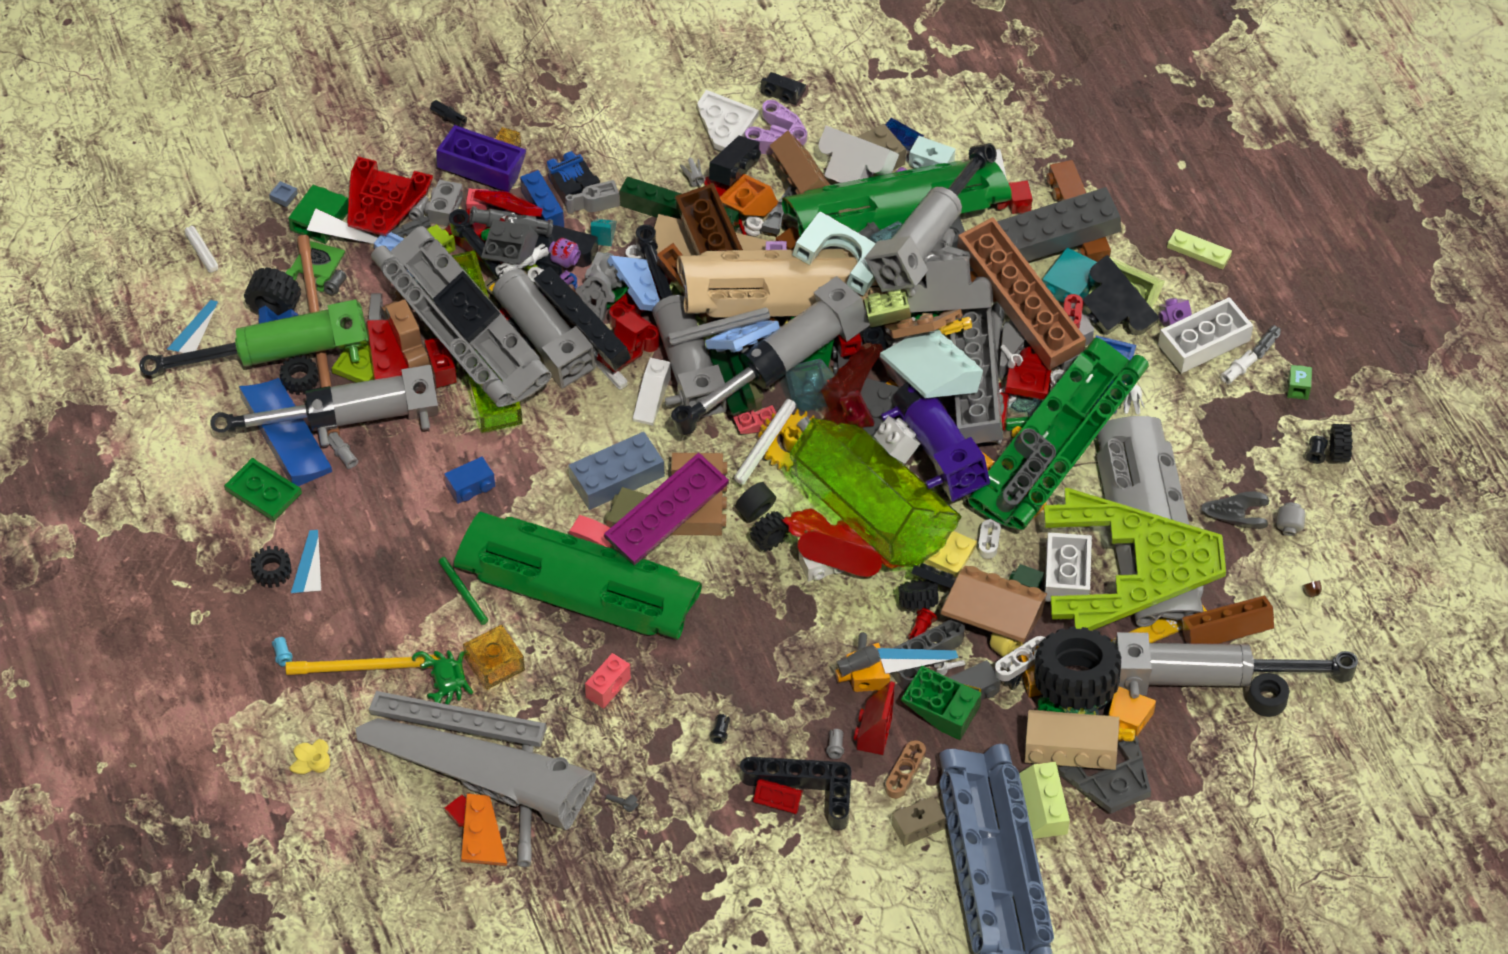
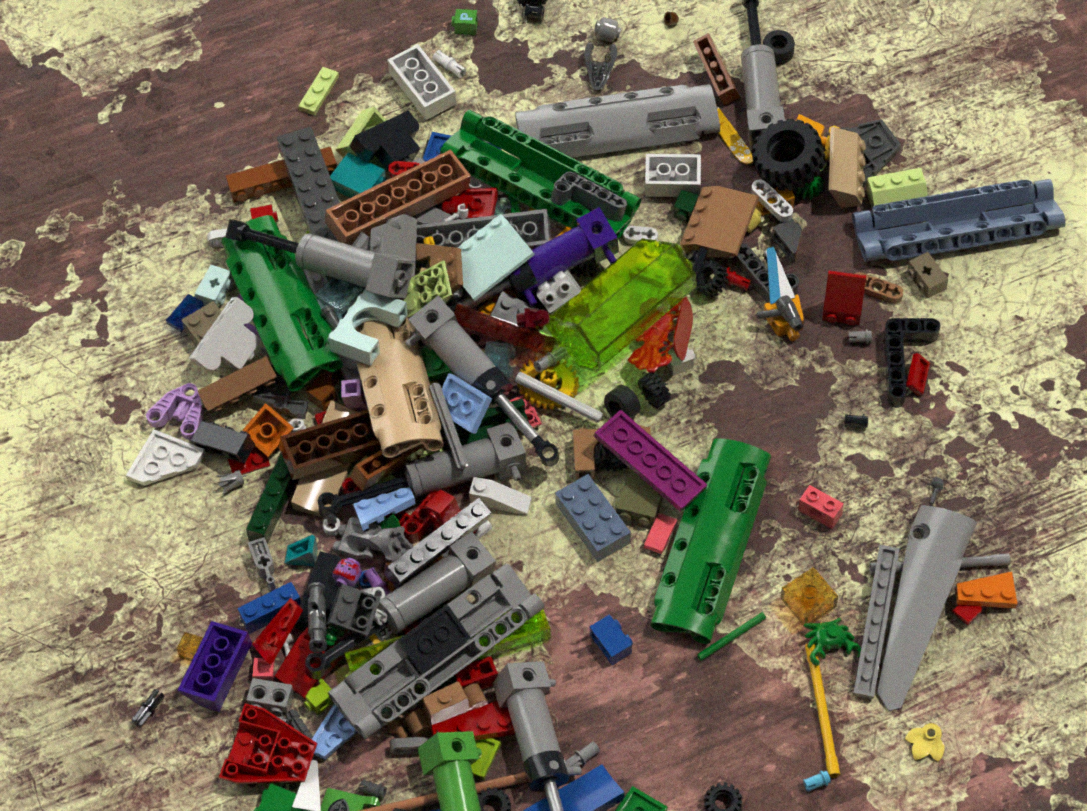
camera: 90 degrees left, 5 degrees up
dark azure sticker [291,530,321,593] -> none
hips [547,151,600,206] -> none
black bracket [761,72,806,105] -> none
green slope [901,665,982,740] -> none
lime wing [1044,488,1226,631] -> none
medium lavender brick [1158,298,1192,326] -> none
dark grey axle [1252,325,1281,359] -> none

